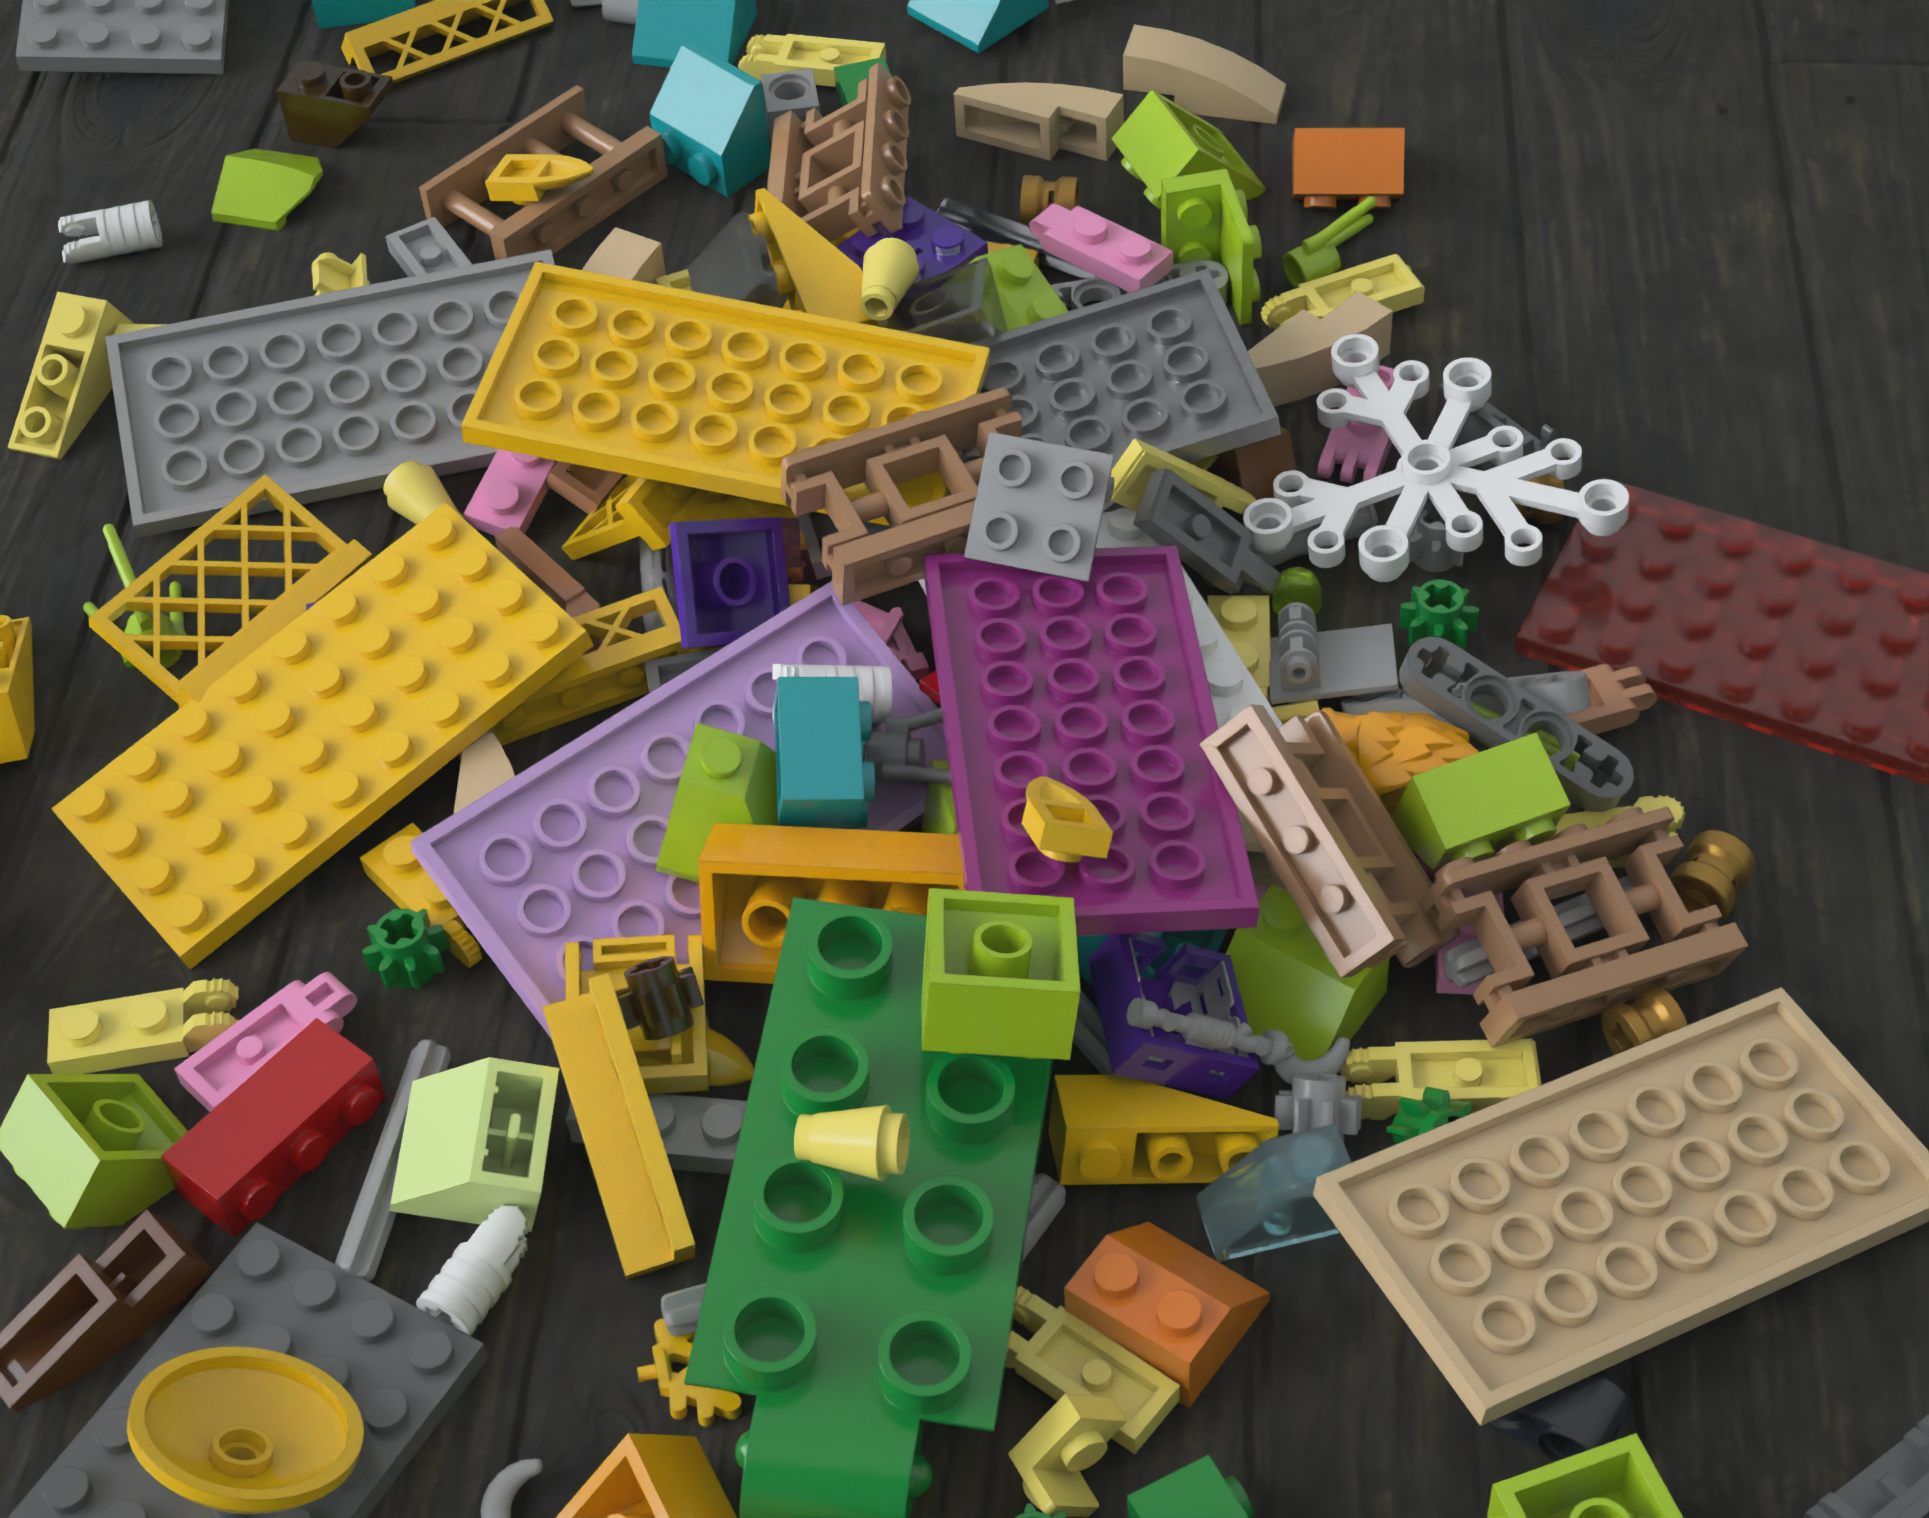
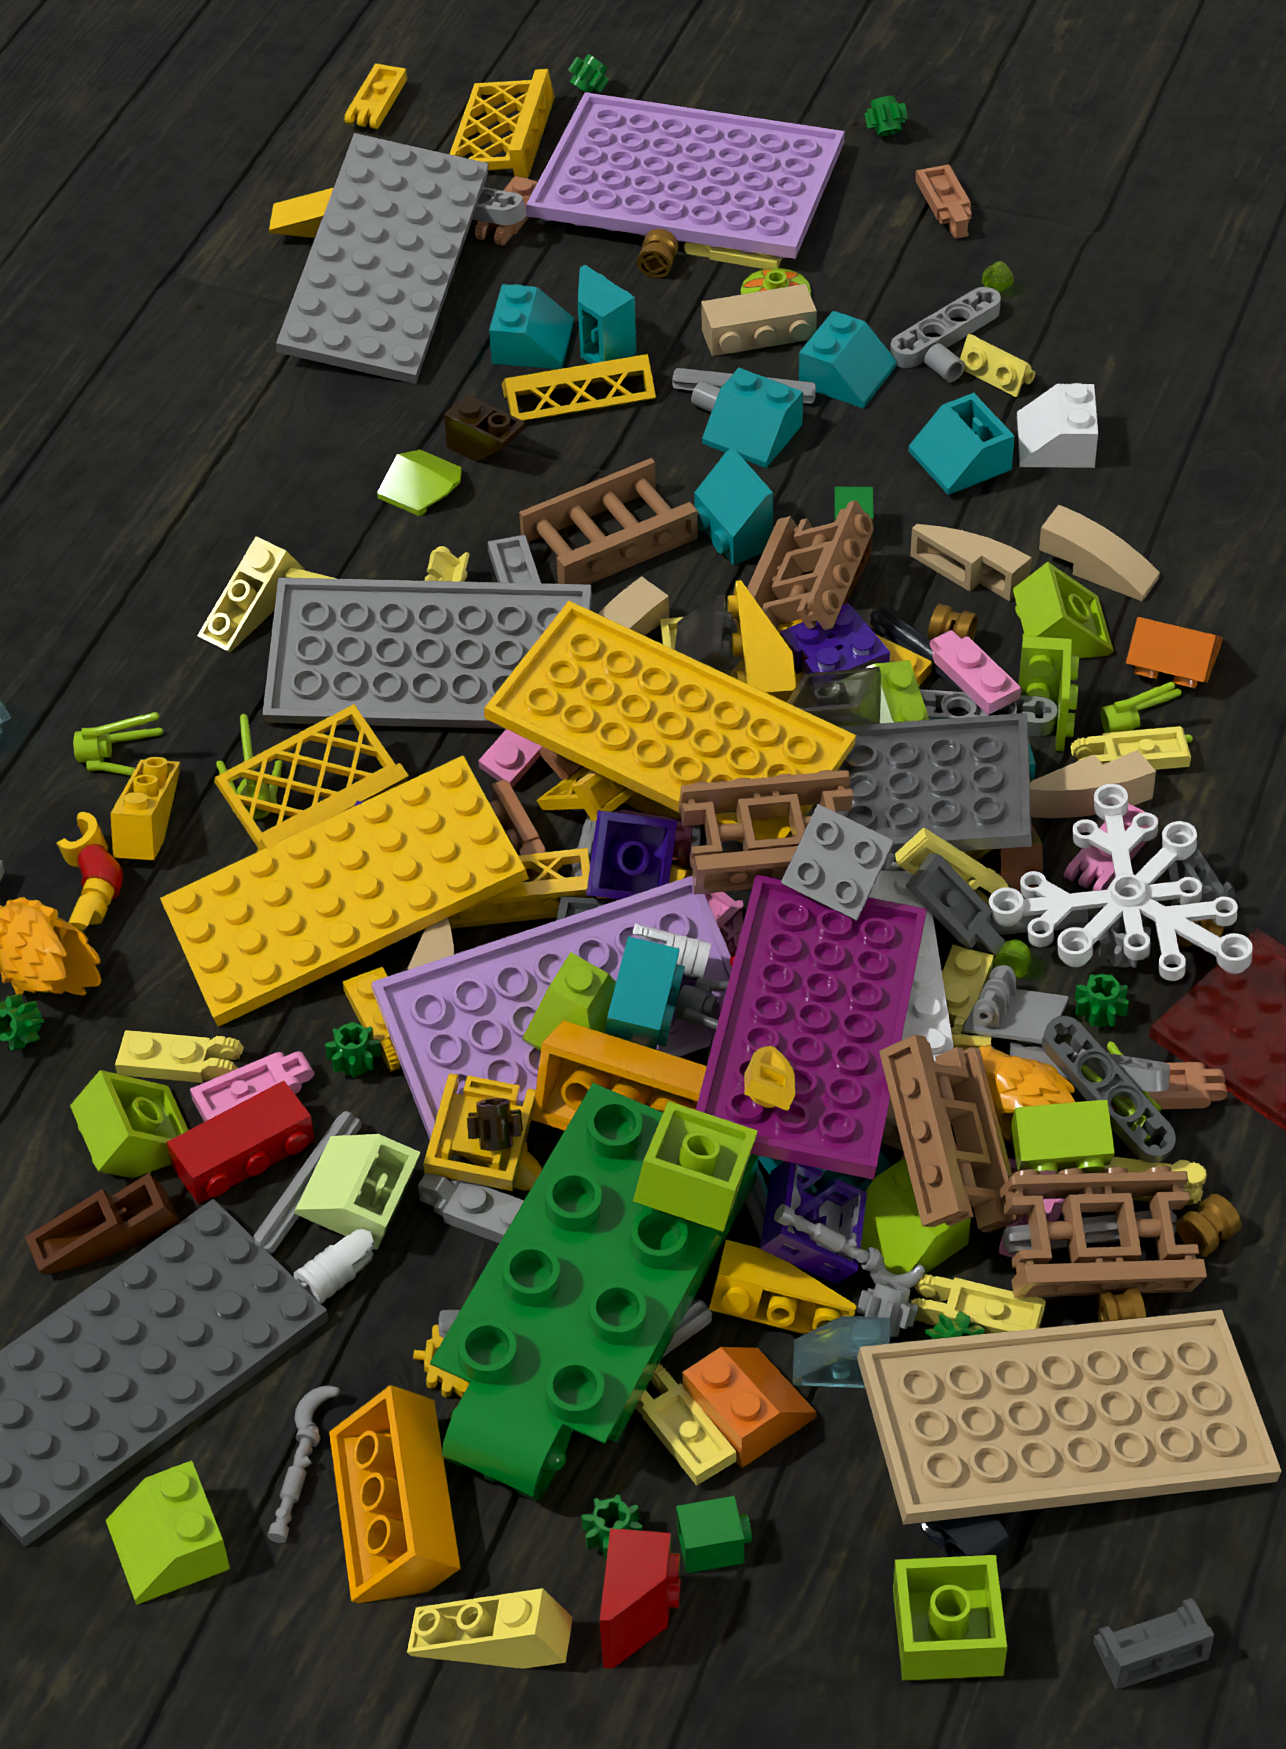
camera: 15 degrees right, 0 degrees up
white hinge [58,200,162,264] -> none
yellow dish [127,1346,364,1514] -> none
light yellow cone [383,460,465,525] -> none
yellow plate [485,154,594,205] -> none
yellow fence [542,972,695,1280] -> none
light yellow hinge [738,34,886,87] -> none
light grey brick [761,68,820,147] -> none
light yellow cone [794,1105,910,1181] -> none
light yellow cone [859,238,919,321] -> none
light yellow bracket [1008,1393,1127,1517] -> none

